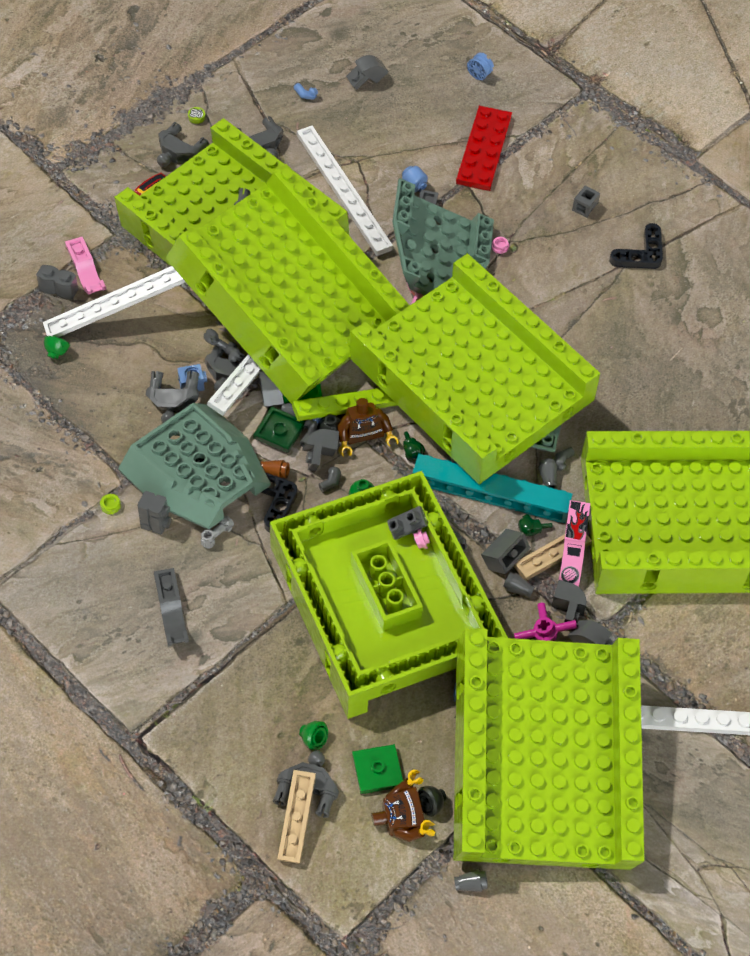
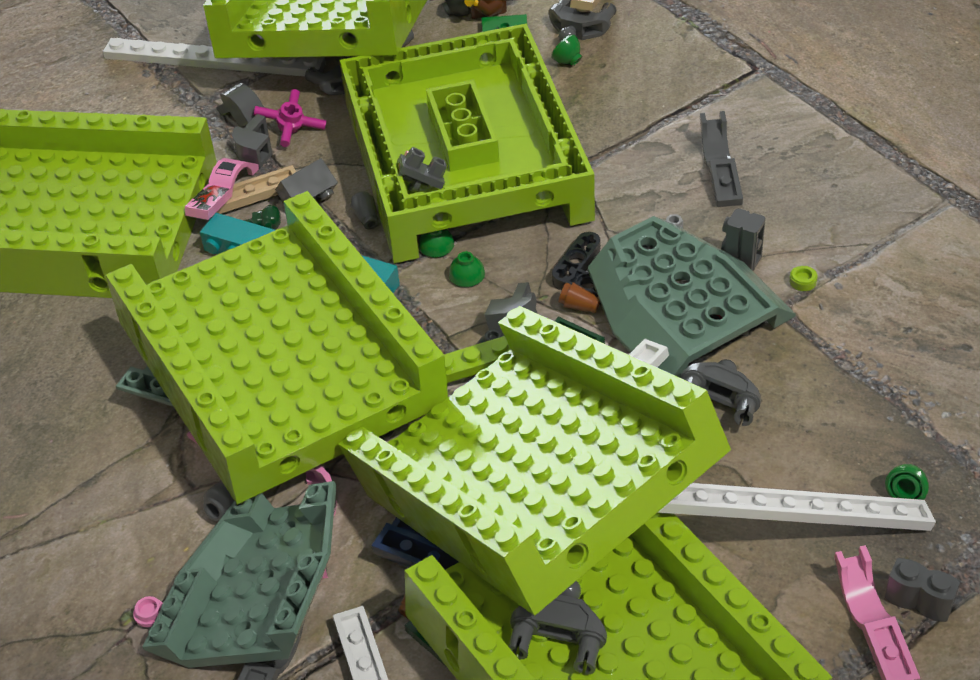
camera: 165 degrees left, 10 degrees down
dark grey arm [318,466,342,492] -> none
reddish brown torso [338,398,398,457] -> none
dark grey cone [503,572,535,598] -> none

